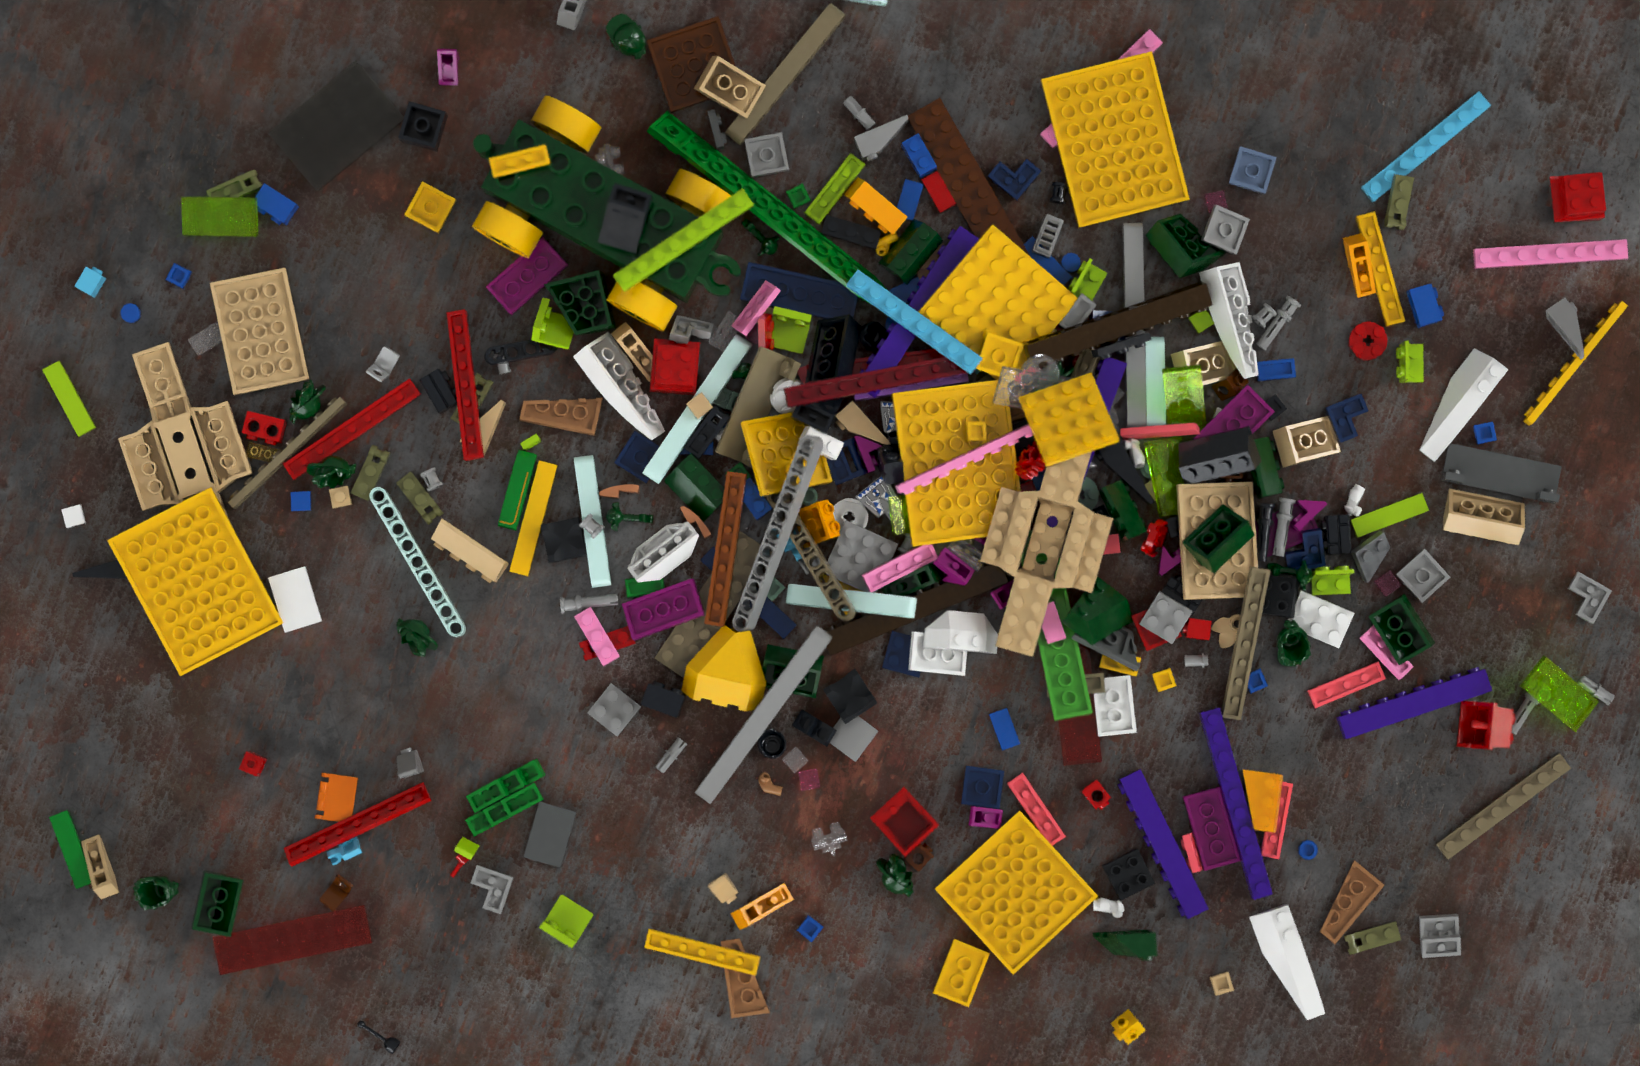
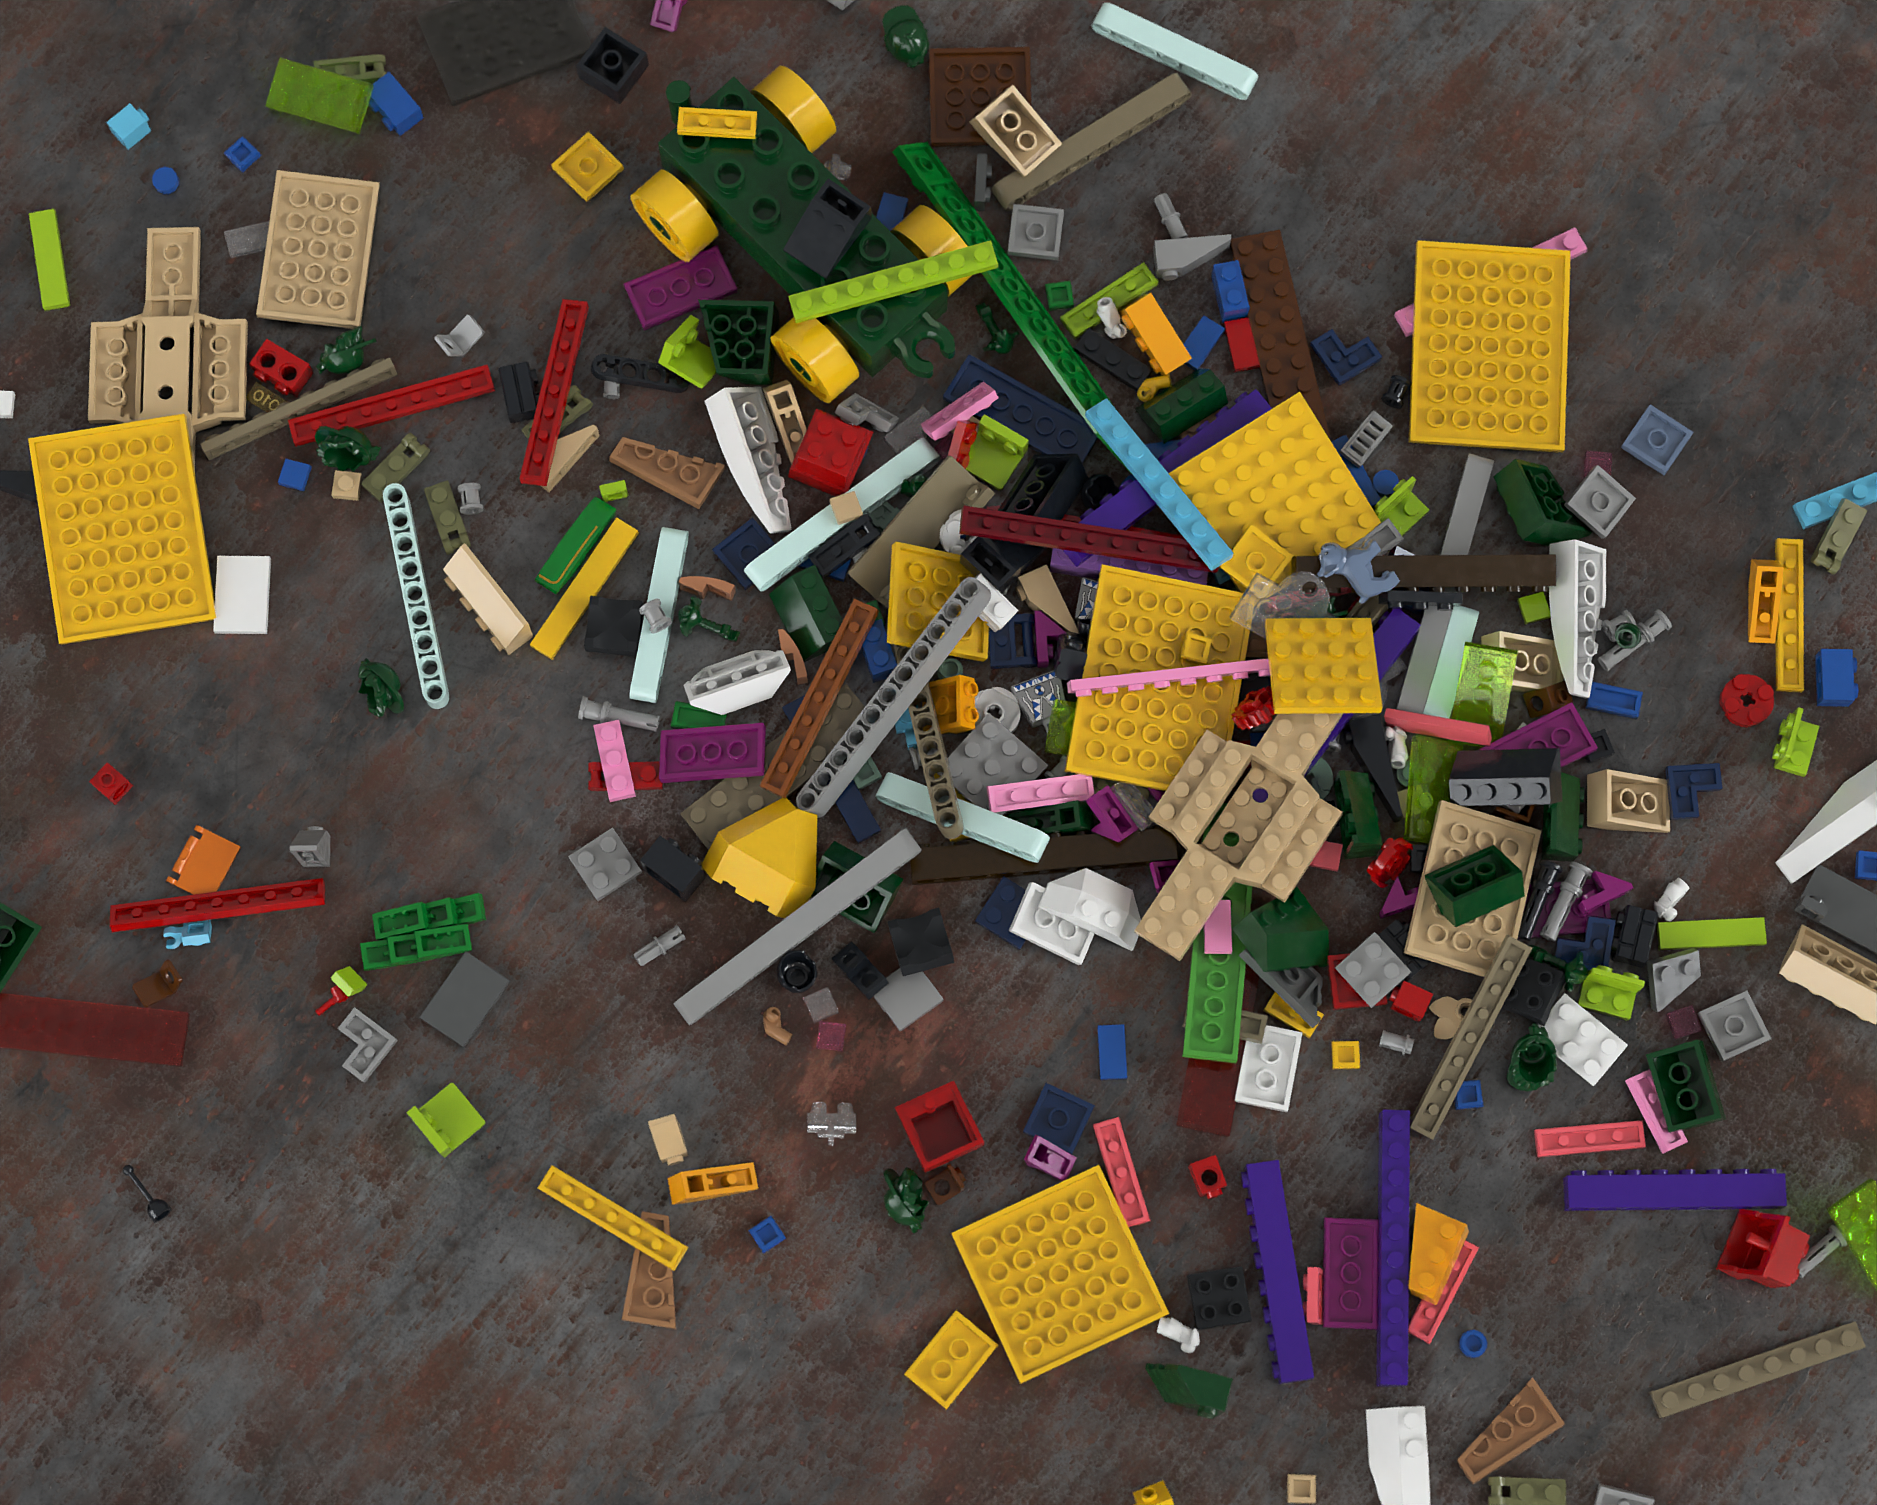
camera: 15 degrees right, 10 degrees down
none -> blue tile [876,192,908,231]
none -> white arm [1097,297,1127,339]
none -> sand blue animal [1317,539,1400,604]
none -> dark green plate [1615,623,1642,649]

